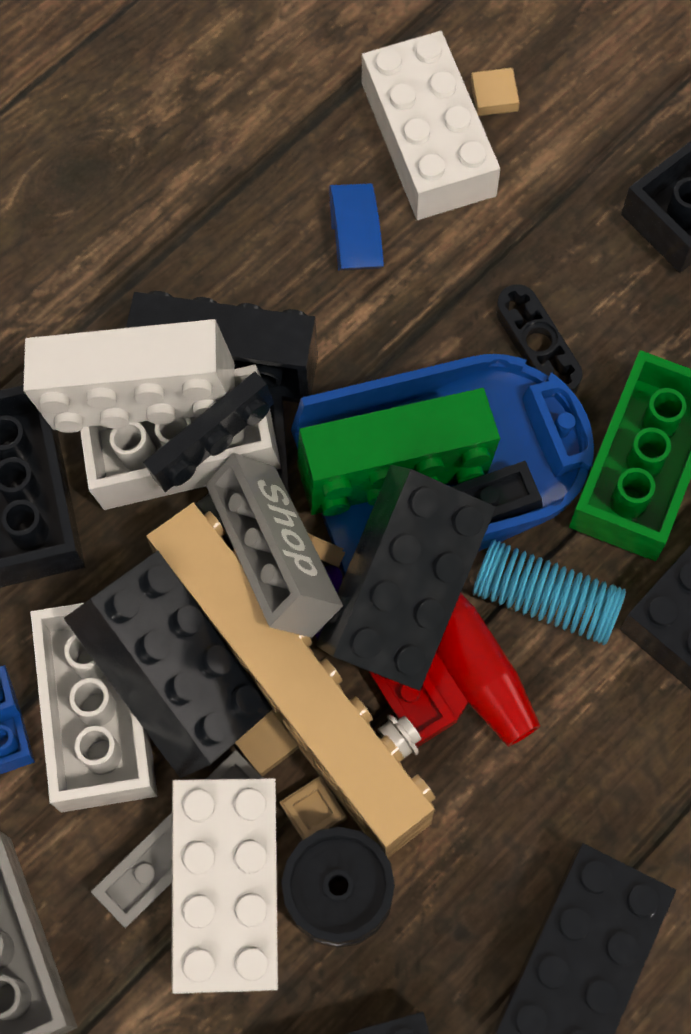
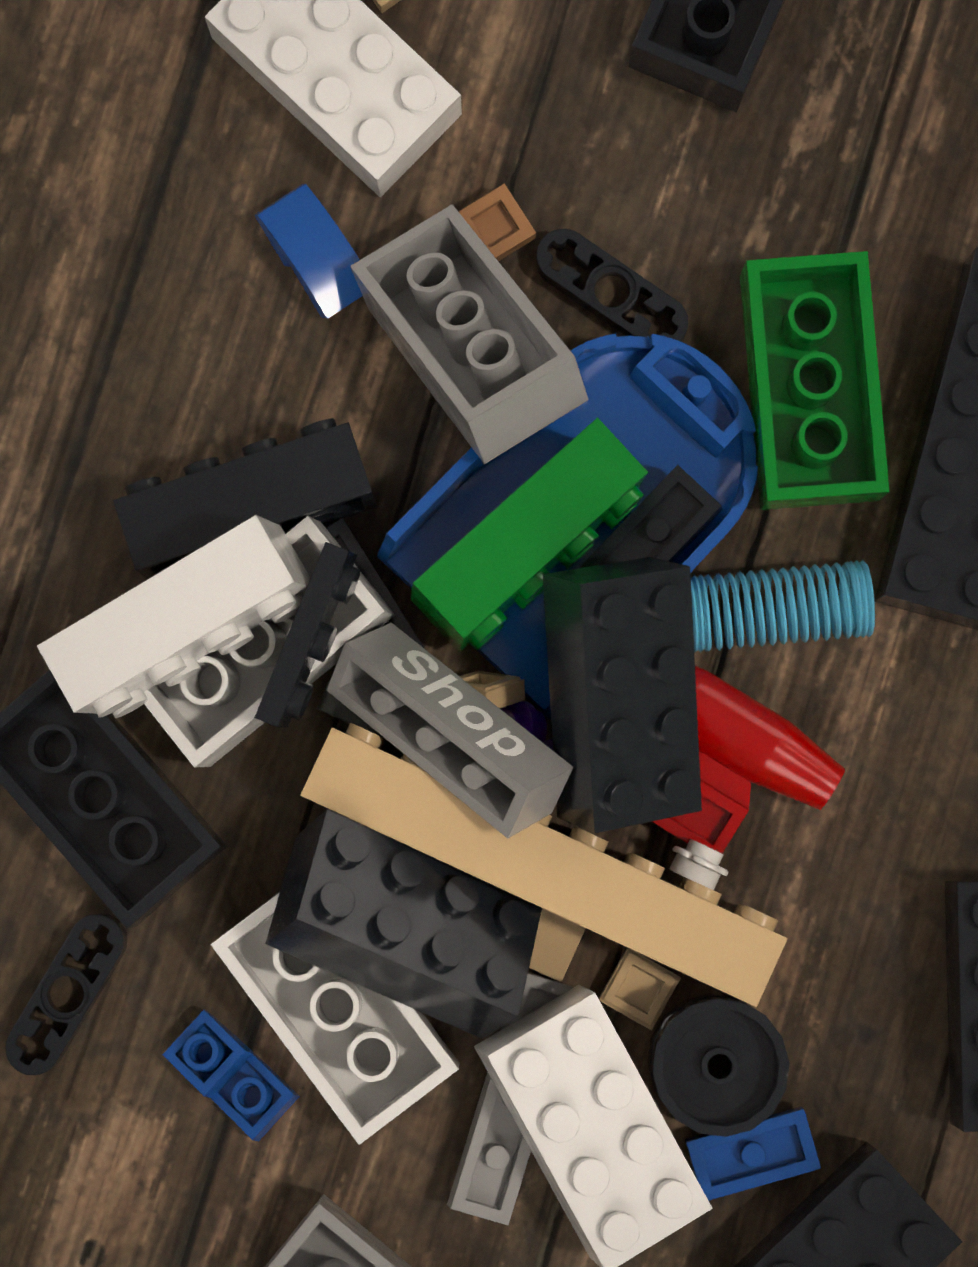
camera: 30 degrees left, 15 degrees up
none -> light grey brick [350,204,589,464]
none -> medium nougat plate [459,183,536,262]
none -> blue plate [685,1107,821,1201]

